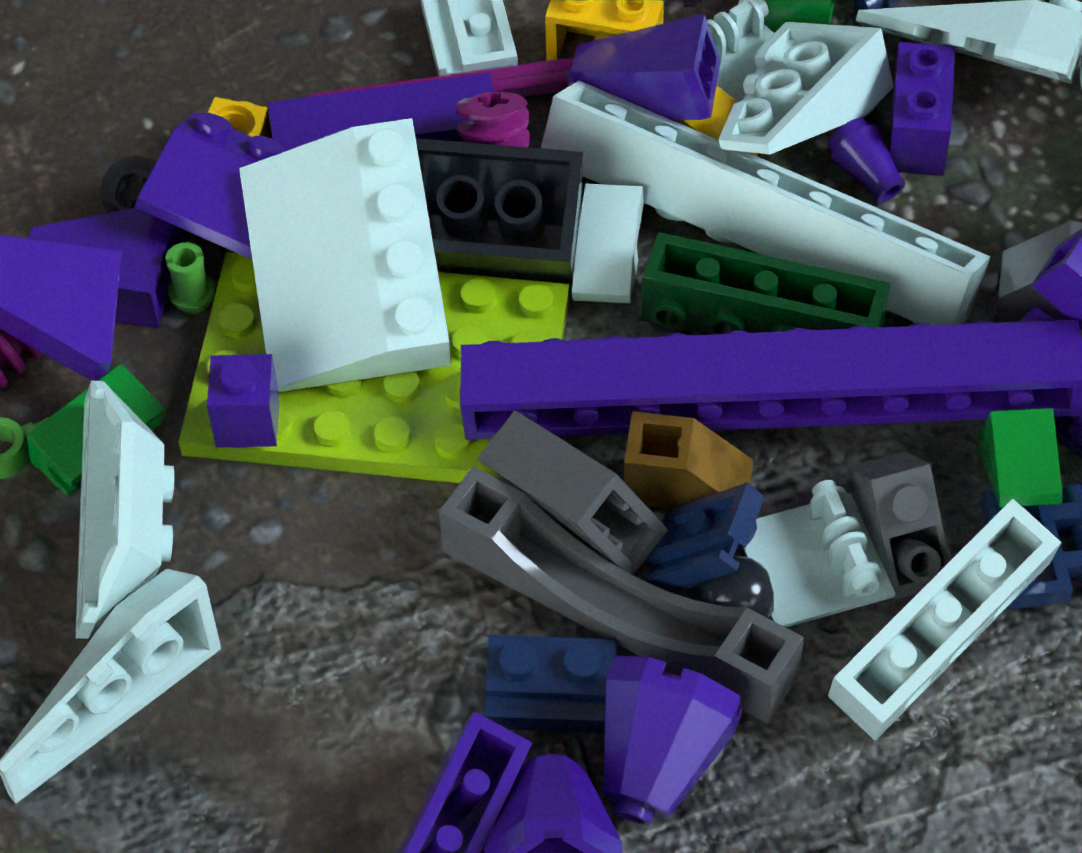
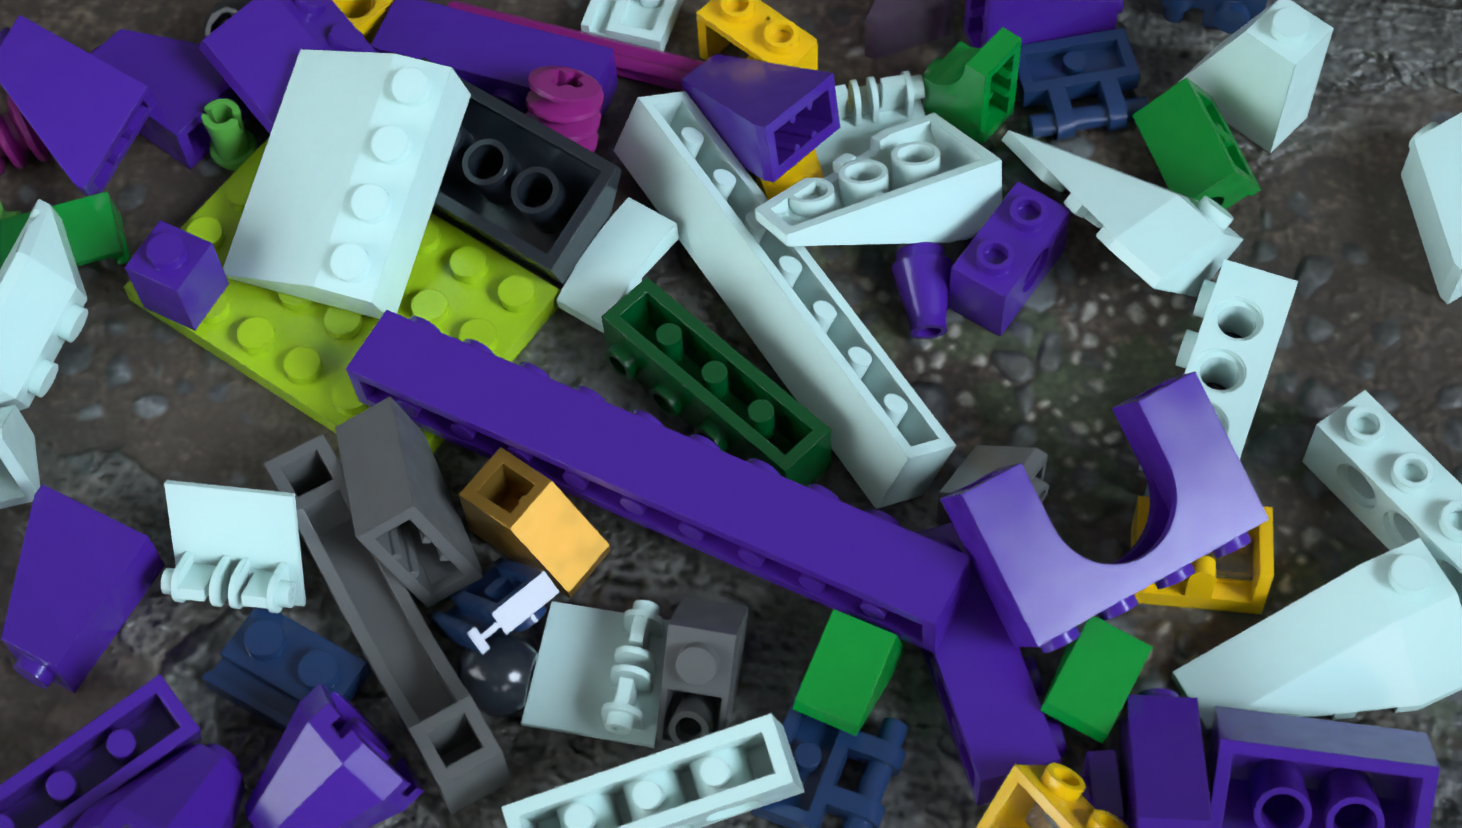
camera: 30 degrees right, 5 degrees up
none -> dark purple slope [1,484,165,693]
none -> light aqua hinge [161,480,306,613]

